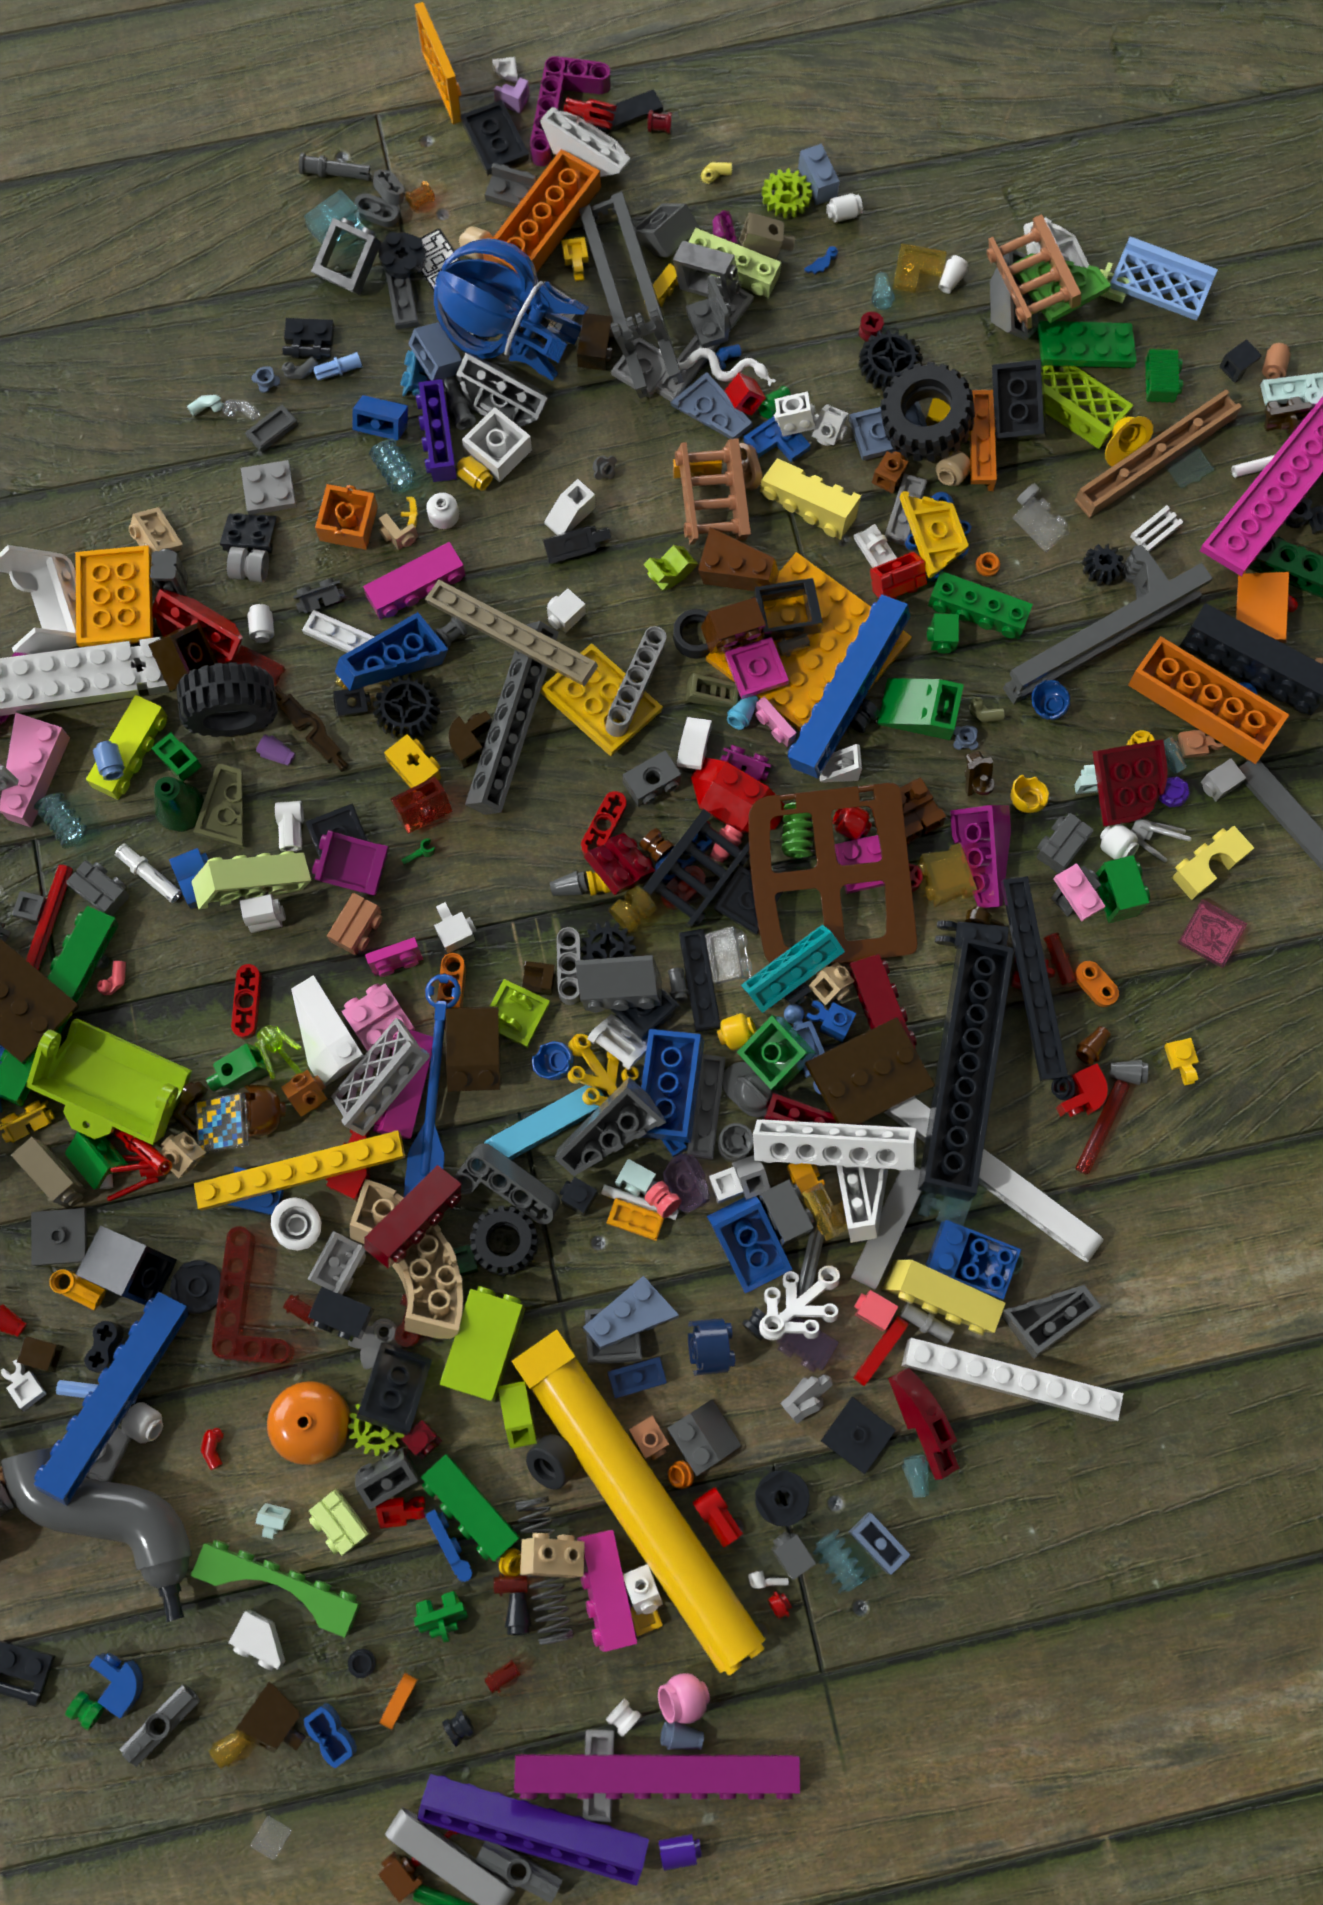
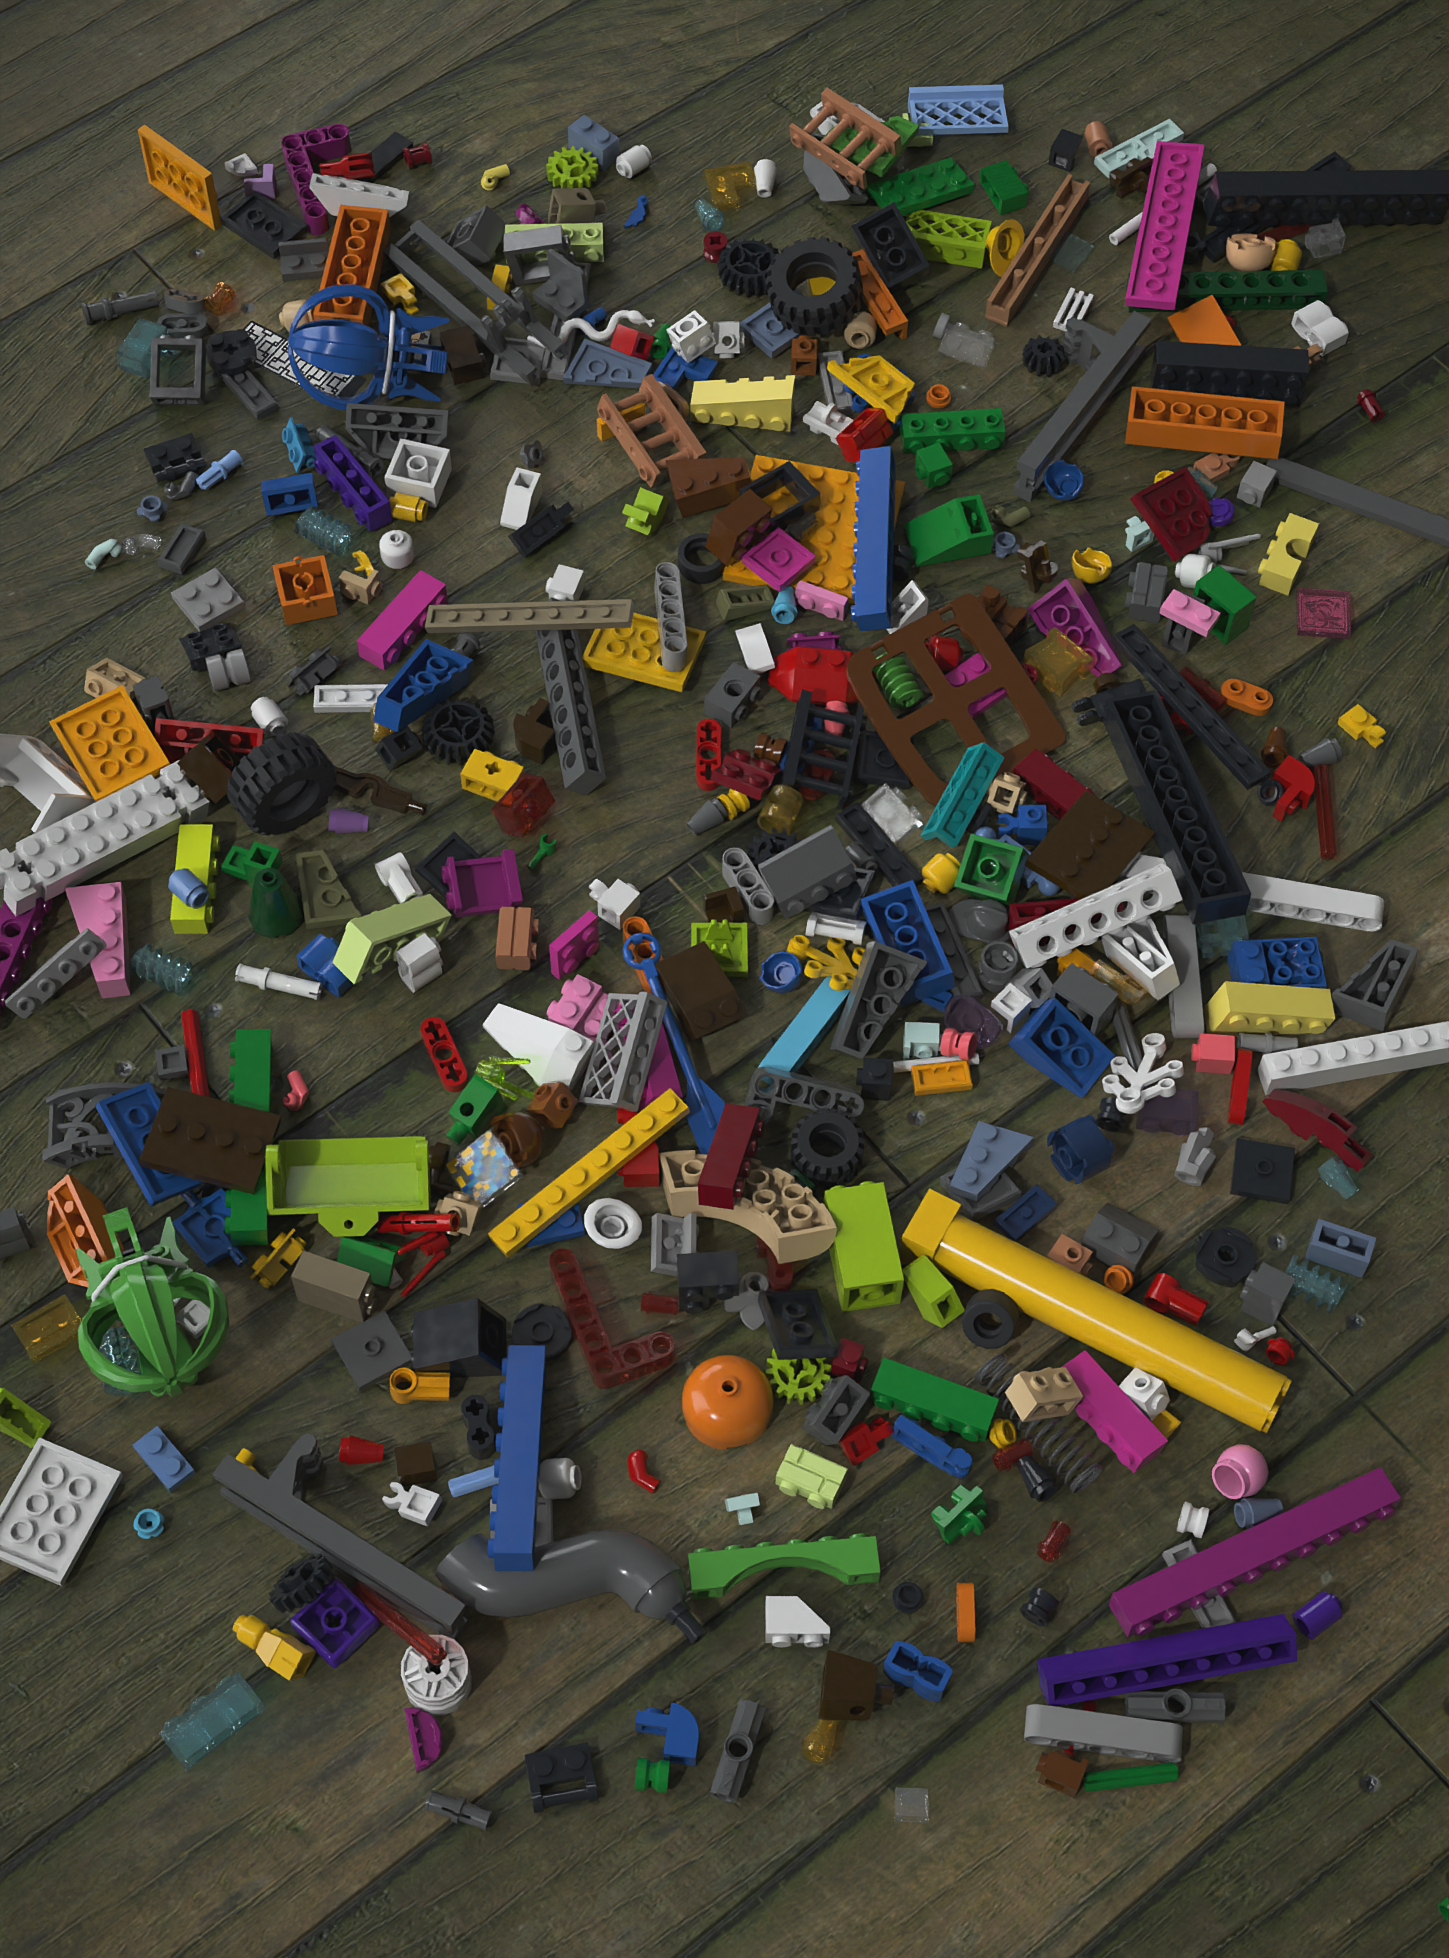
camera: 25 degrees left, 15 degrees down
dark grey brick [66,860,130,917] -> none
sand blue brick [408,322,462,380] -> none

